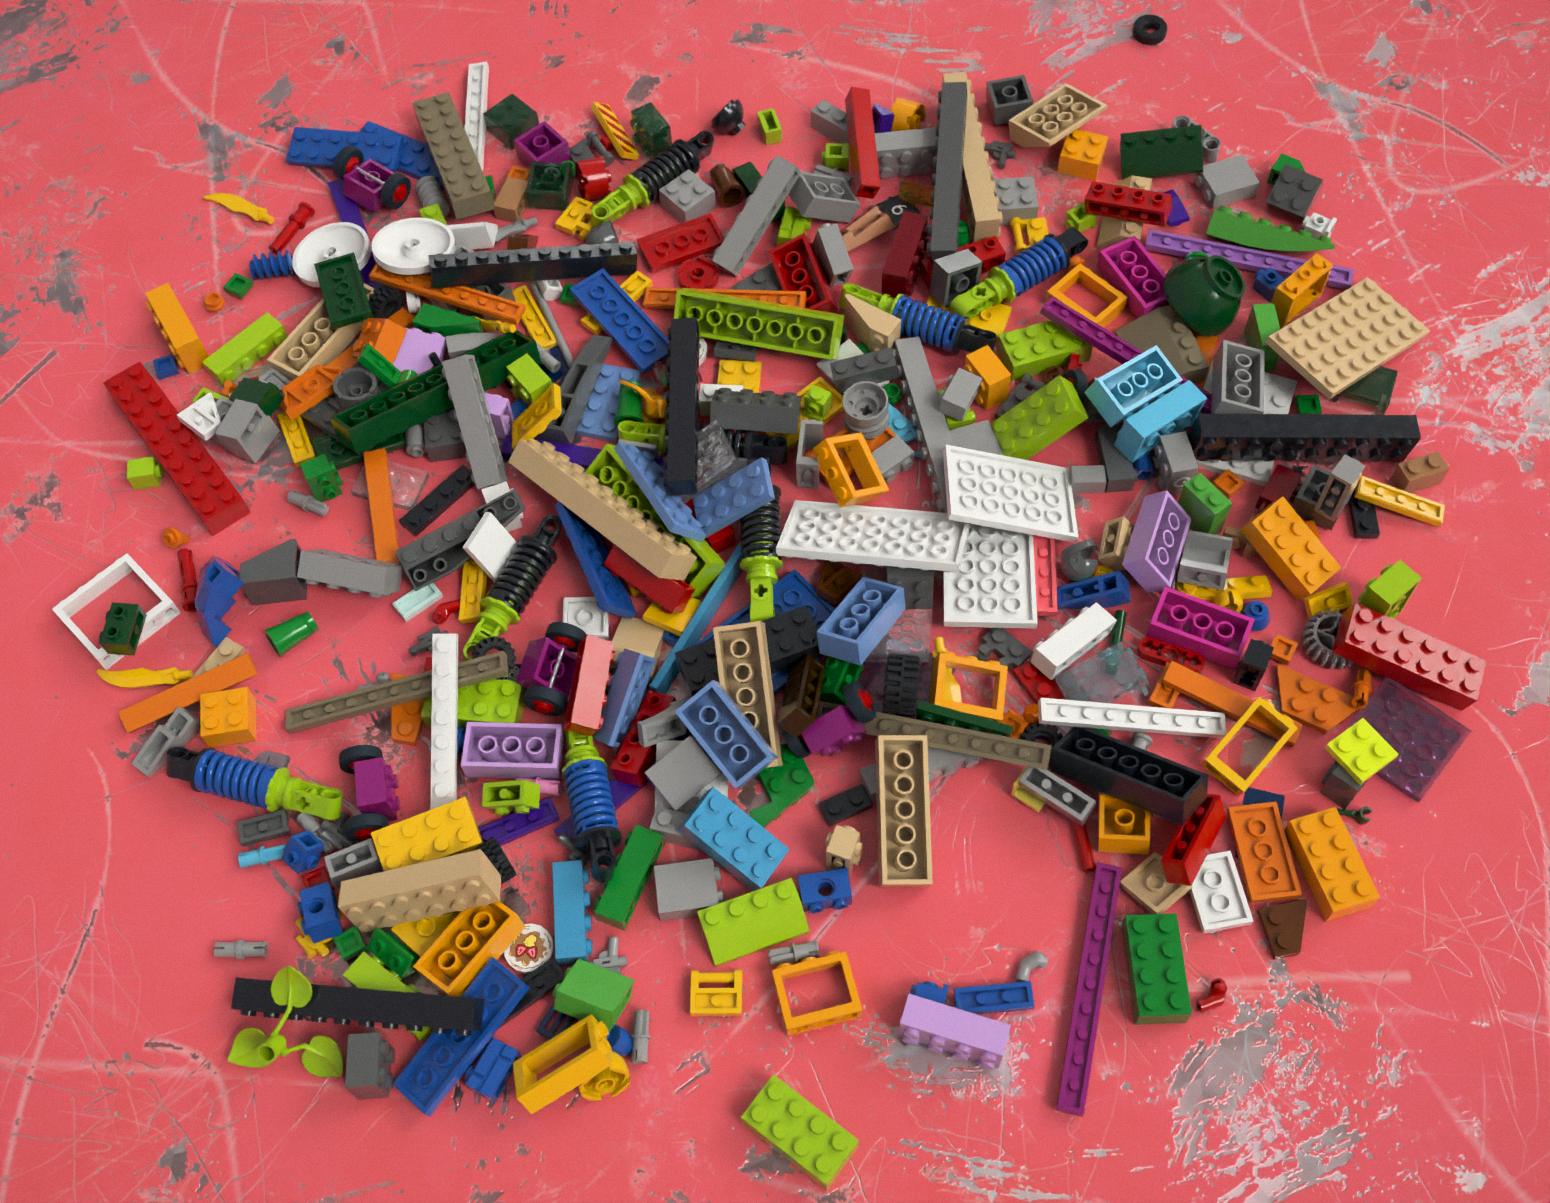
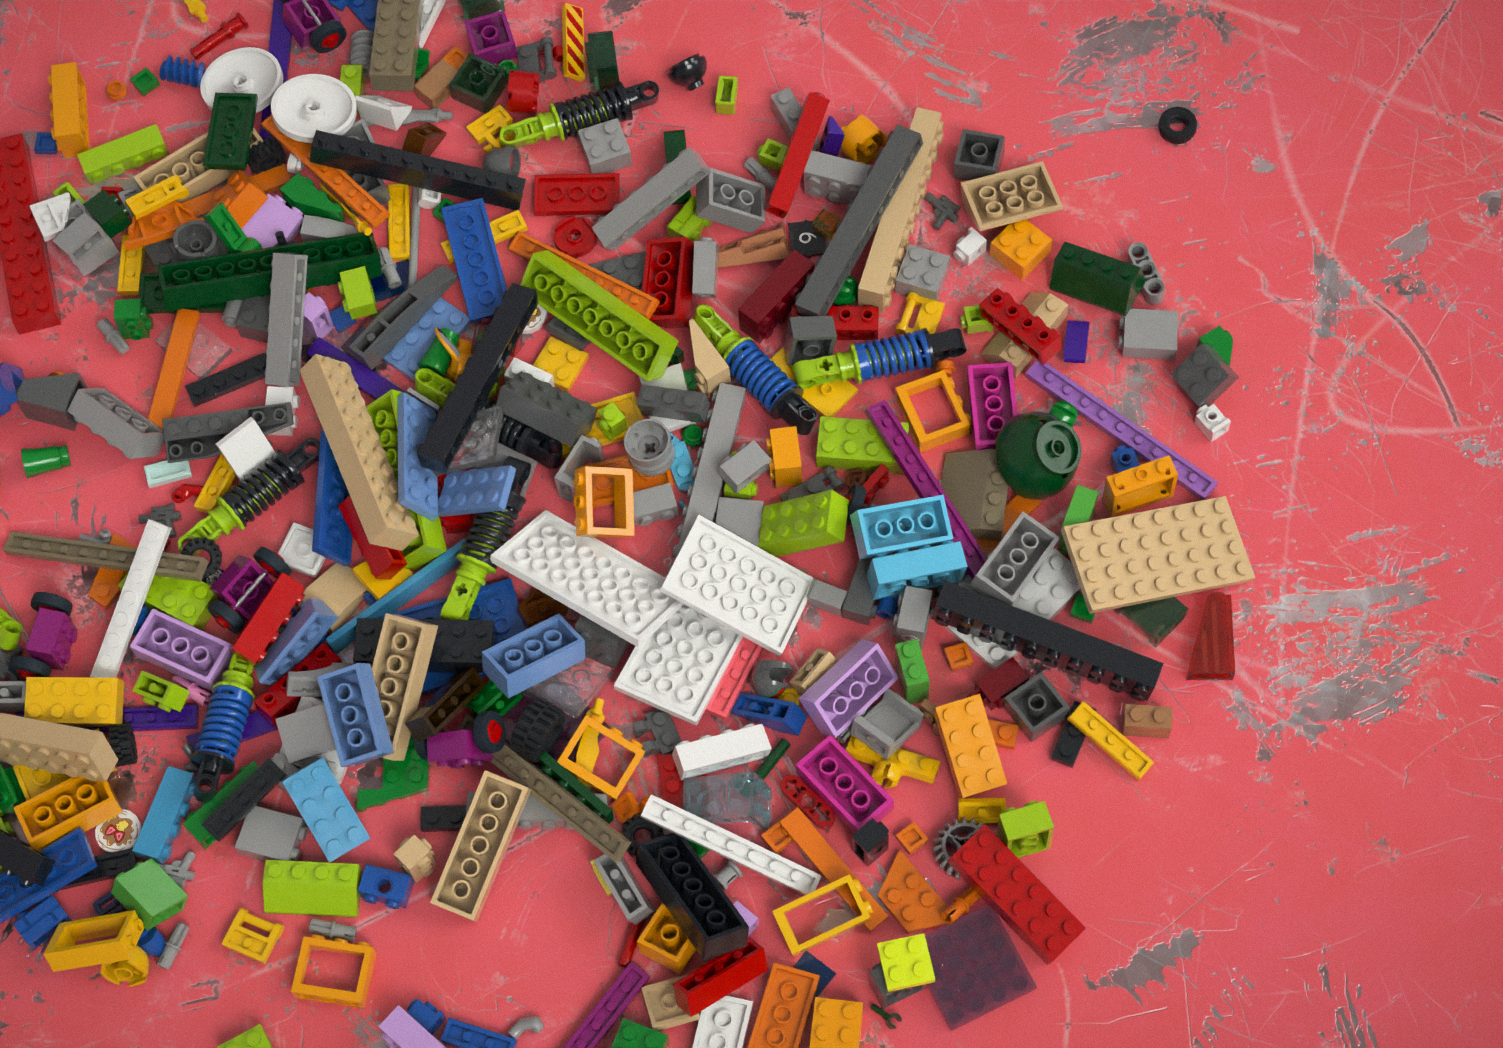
camera: 25 degrees right, 5 degrees up
orange plate [219,380,238,401] -> none
yellow plate [512,383,562,449] -> none
reddish brown plant [710,163,745,207] -> none
bright green wedge [1206,205,1335,251] -> none
blue cone [1240,601,1270,631] -> none
light grey brick [1314,454,1366,522] -> none
none -> yellow plate [125,175,189,220]
none -> black plate [202,758,286,842]
none -> white brick [953,227,987,266]
none -> clear red slope [1186,592,1235,680]

